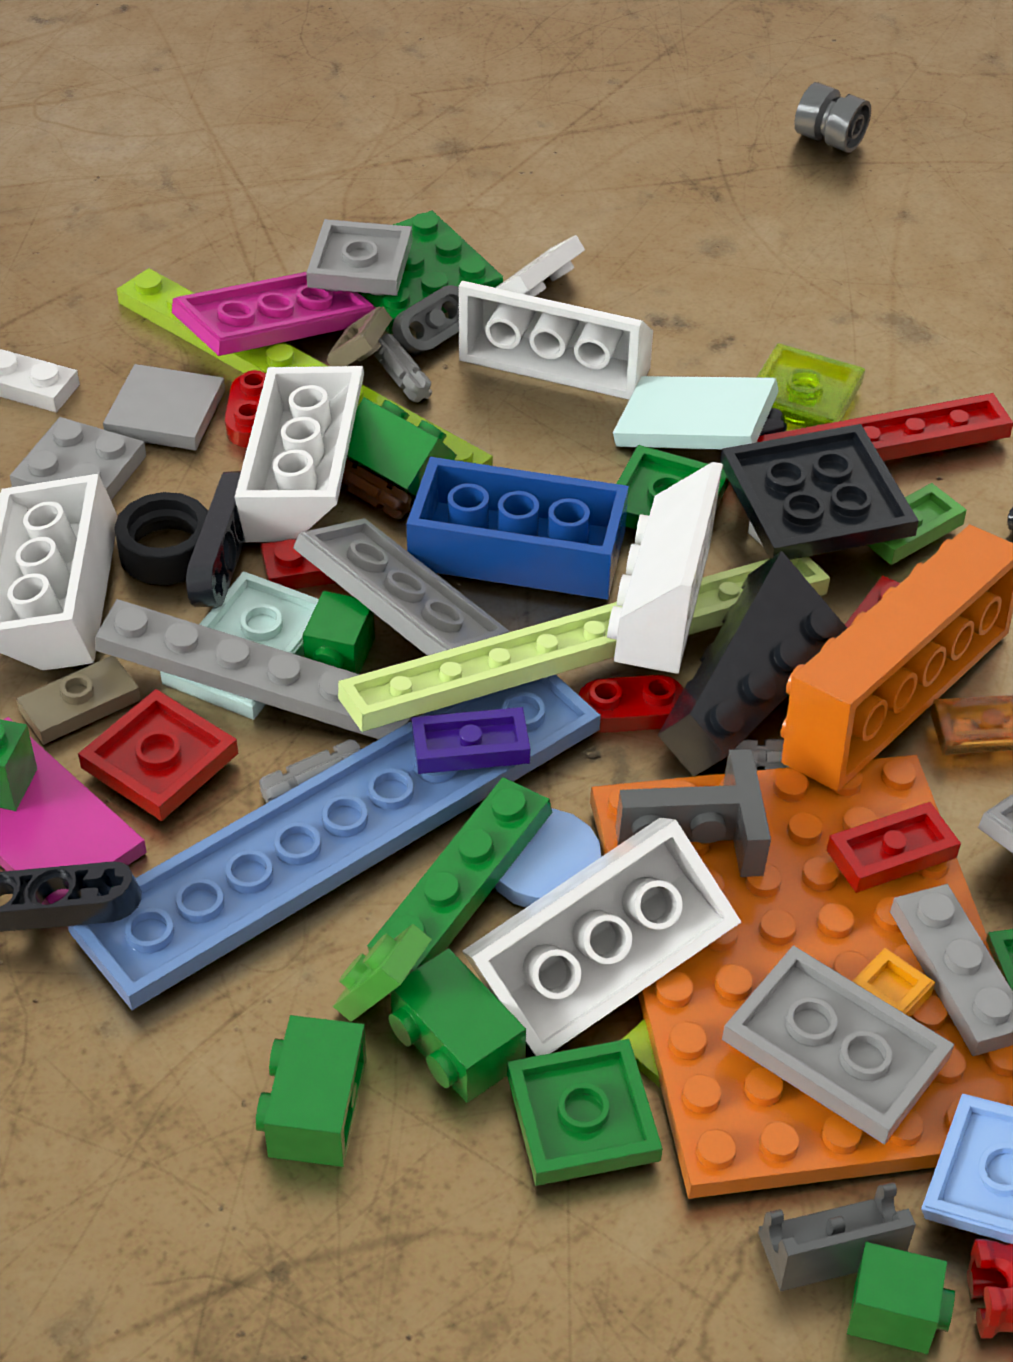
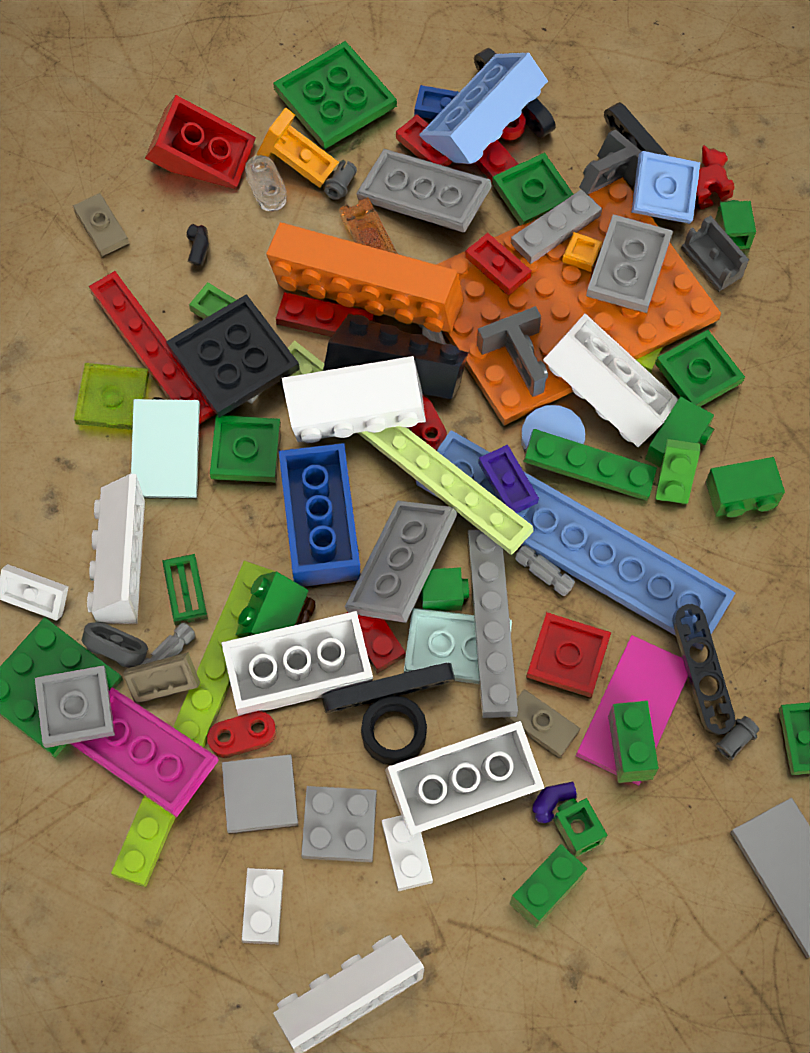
camera: 110 degrees left, 20 degrees up
none -> green tile [162,554,208,625]

